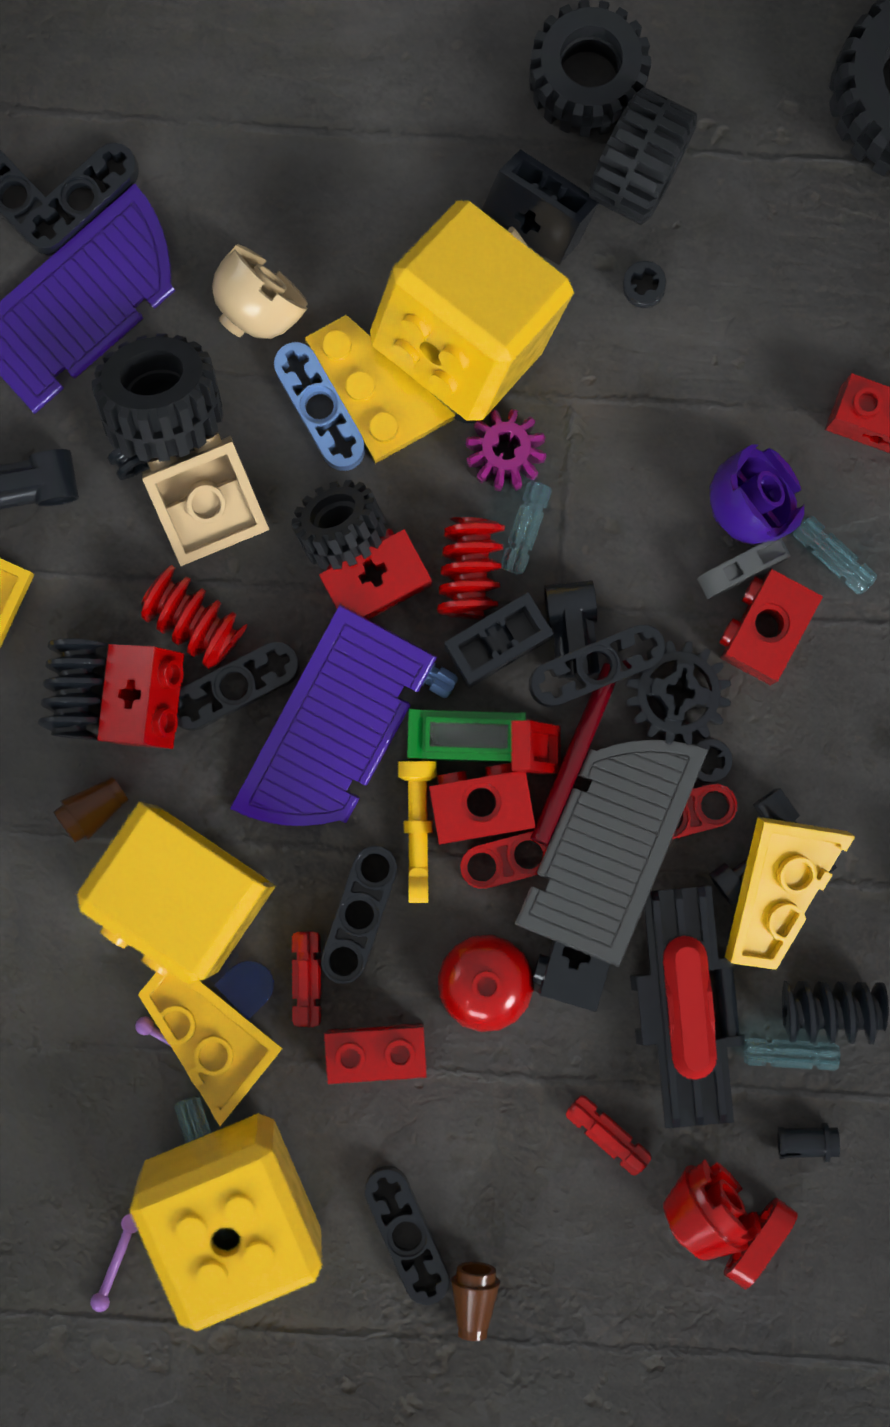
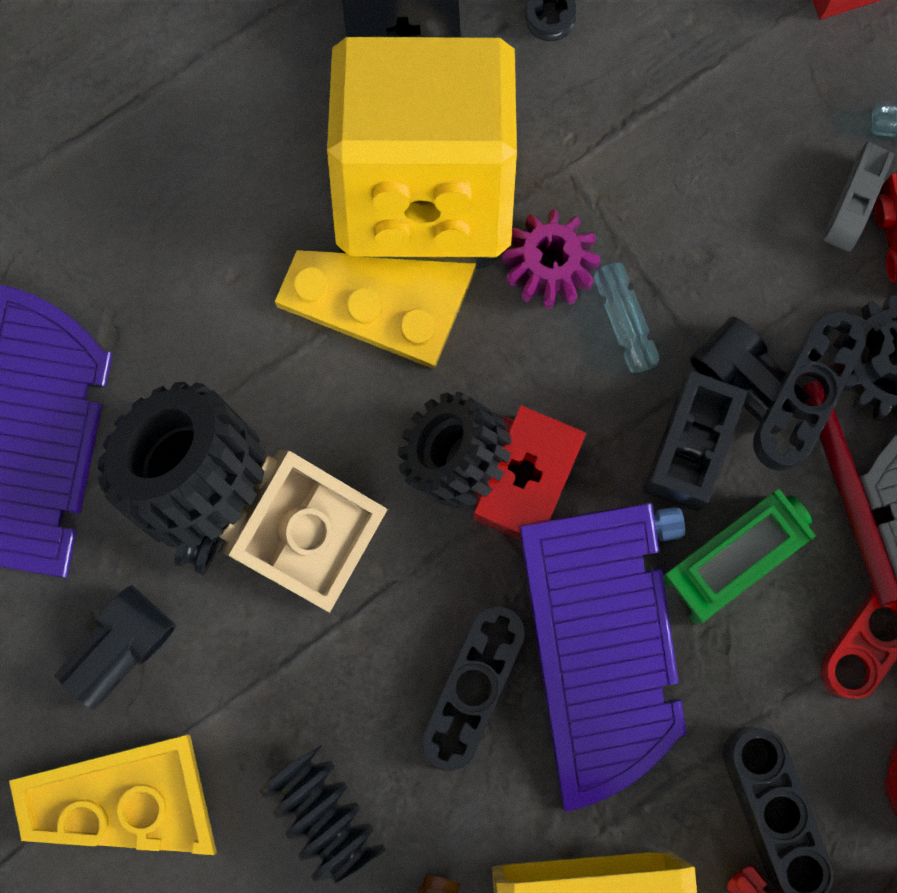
camera: 40 degrees left, 5 degrees down
red brick [97,644,184,749] -> none
red piece [141,565,248,669] -> none
tan cylinder [212,244,308,339] -> none
medium blue beam [274,342,365,471] -> none
yellow piece [398,761,437,903] -> none
red brick [429,763,536,845] -> none
red piece [437,517,505,620] -> none
red tile [511,720,561,774] -> none
dark purple cylinder [710,444,805,544] -> none

